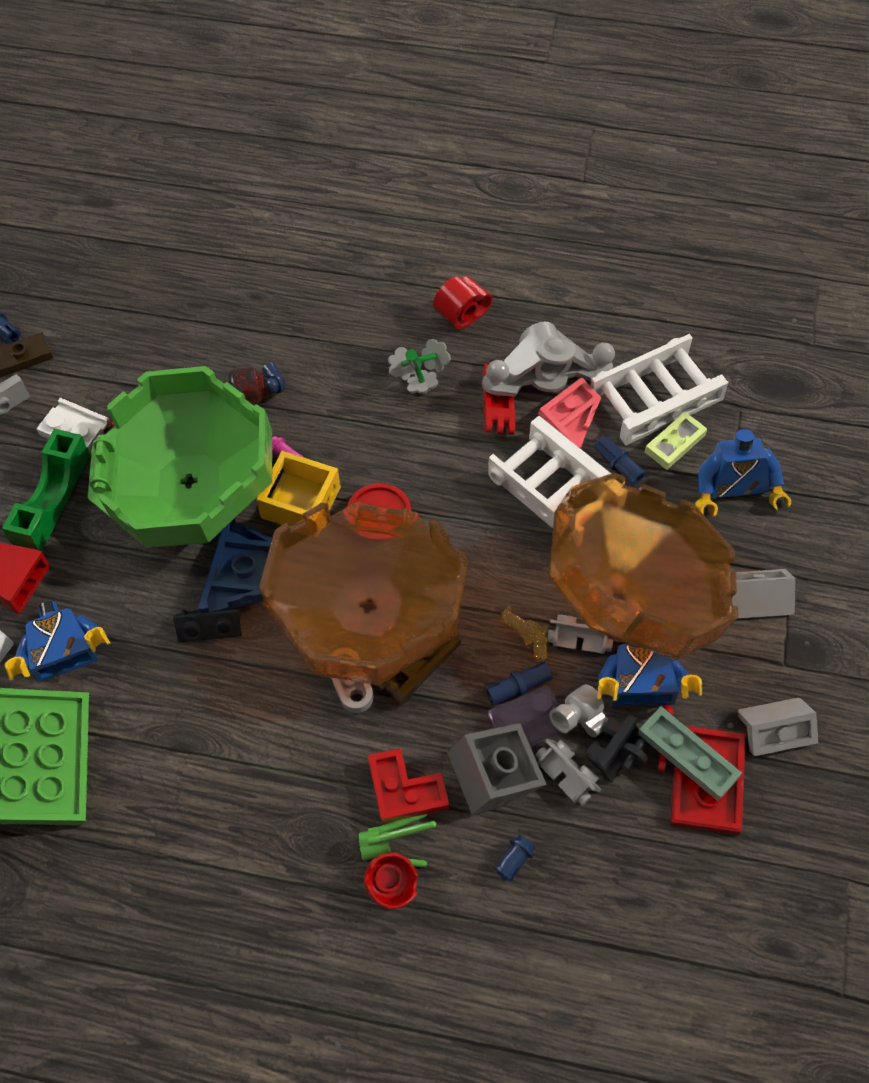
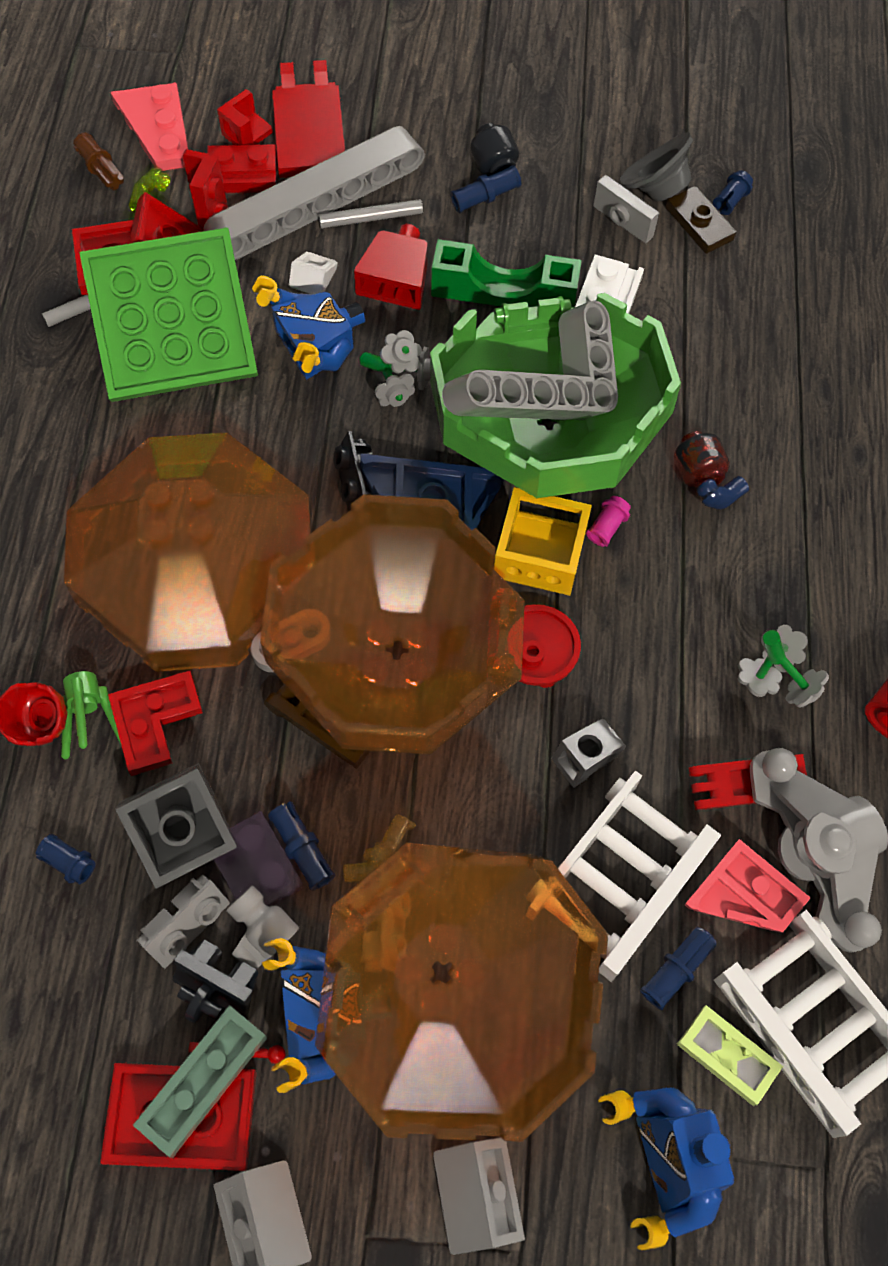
camera: 80 degrees right, 5 degrees up
none -> clear orange windscreen [64,432,312,672]
none -> light grey plant [360,330,430,407]
none -> light grey beam [442,300,618,420]
none -> flat silver leg [551,719,626,788]

